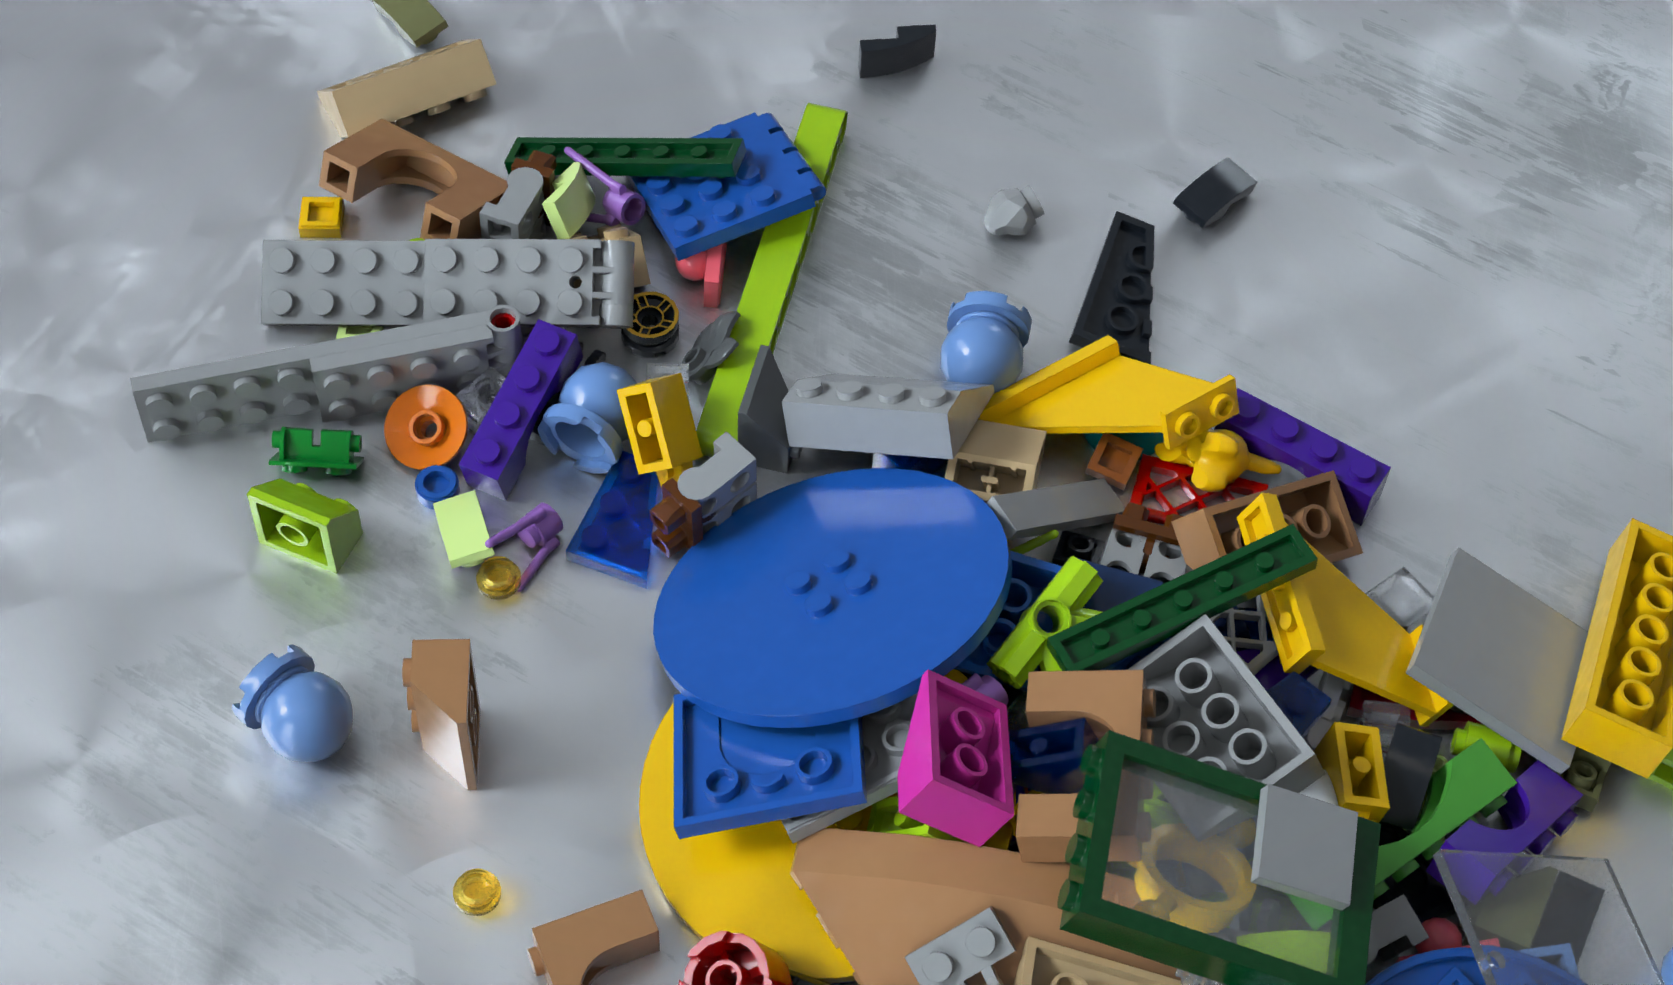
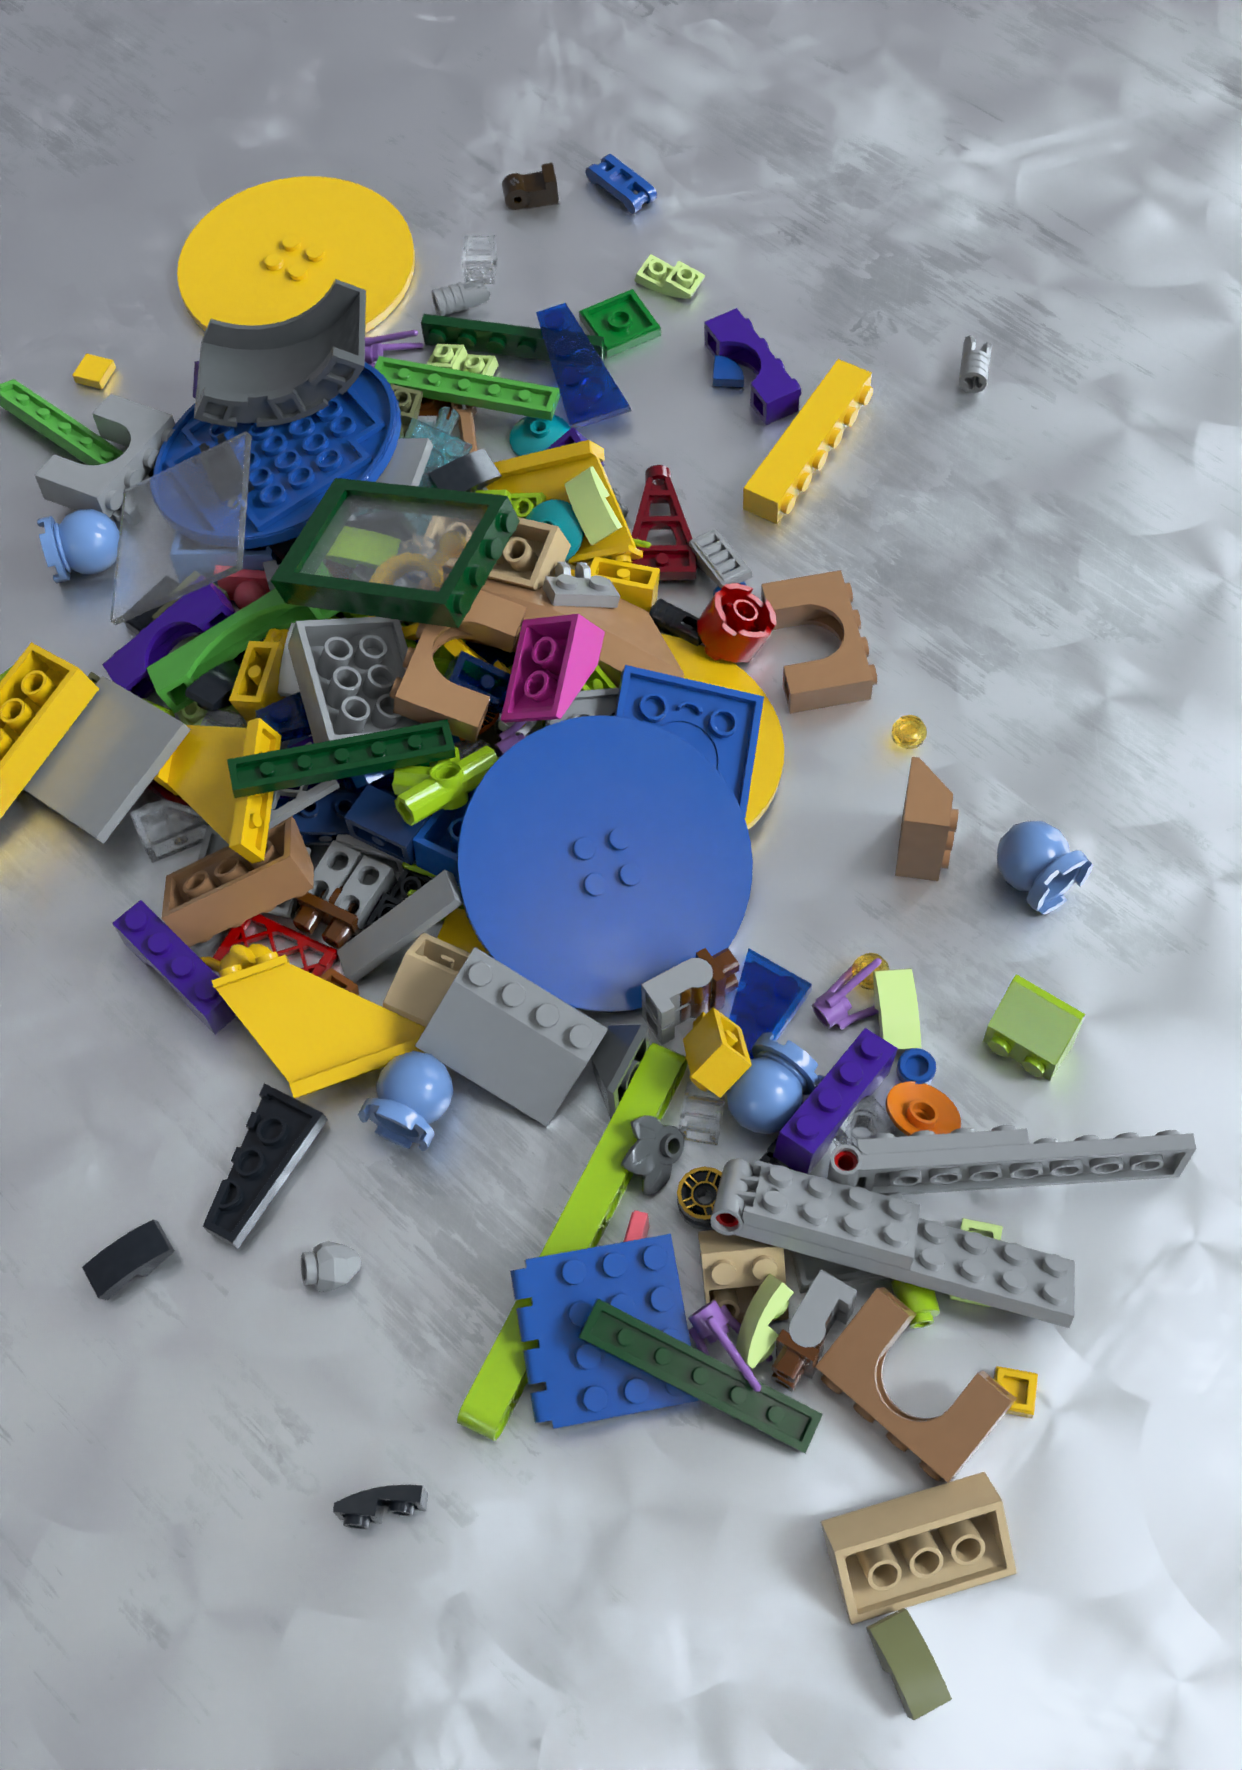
camera: 160 degrees left, 5 degrees up
green hinge [269,427,364,475] -> none
light grey tile [1251,784,1358,910] -> none

